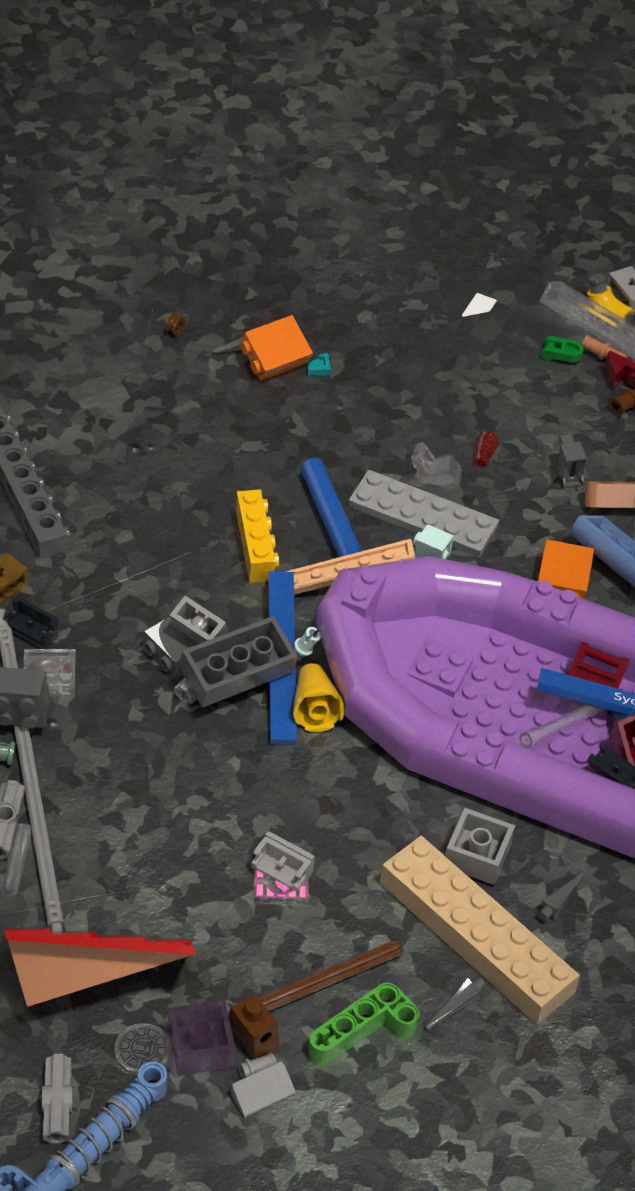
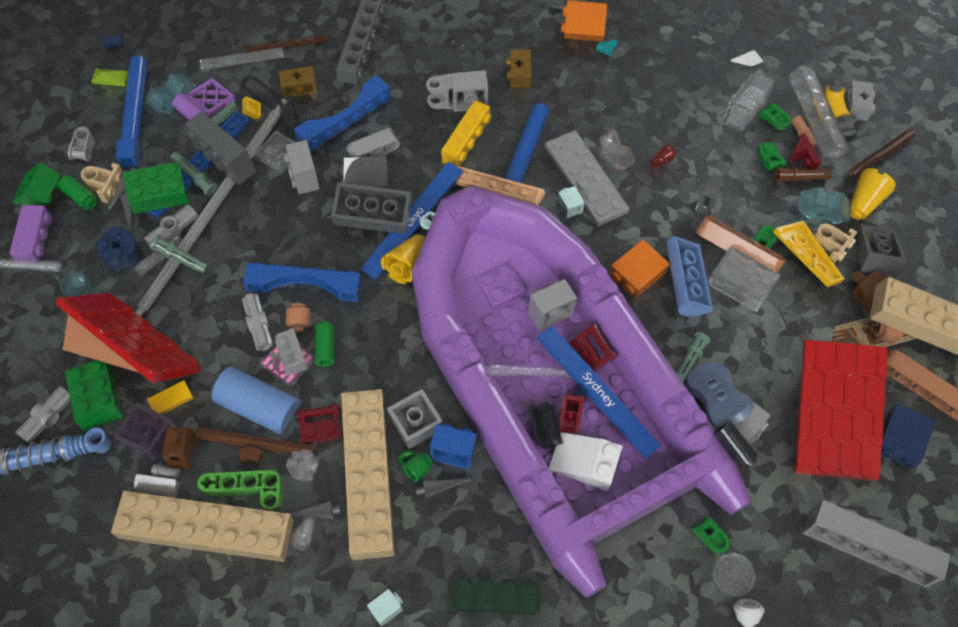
camera: 40 degrees right, 15 degrees up
light grey brick [170,596,229,644] -> none
none -> green brick [65,360,124,432]
none -> tan brick [111,491,294,562]
none -> yellow tile [147,380,194,417]
none -> sand green pin [150,235,208,274]
none -> medium blue brick [211,366,302,435]
none -> reddish brown piece [238,446,265,466]
none -> light grey piece [242,293,273,351]
none -> blue arch [243,262,362,302]
none -> light grey brick [284,140,319,194]
none -> nougat head [285,303,311,332]
none -> clear brick [286,449,318,481]
none -> clear cone [290,517,316,551]
none -> blue arch [294,75,391,152]
none -> dark red plate [297,403,343,444]
none -> green brick [315,321,335,366]
none -> light grey beam [346,128,400,157]
none -> light aqua brick [367,589,403,627]
none -> green piece [397,451,433,482]
none -> light grey brick [426,70,488,112]
none -> blue brick [430,423,477,470]
none -> pearl gold brick [507,50,532,87]
none -> light grey brick [528,279,577,331]
none -> clear brick [724,69,777,133]
none -> green plate [758,142,786,171]

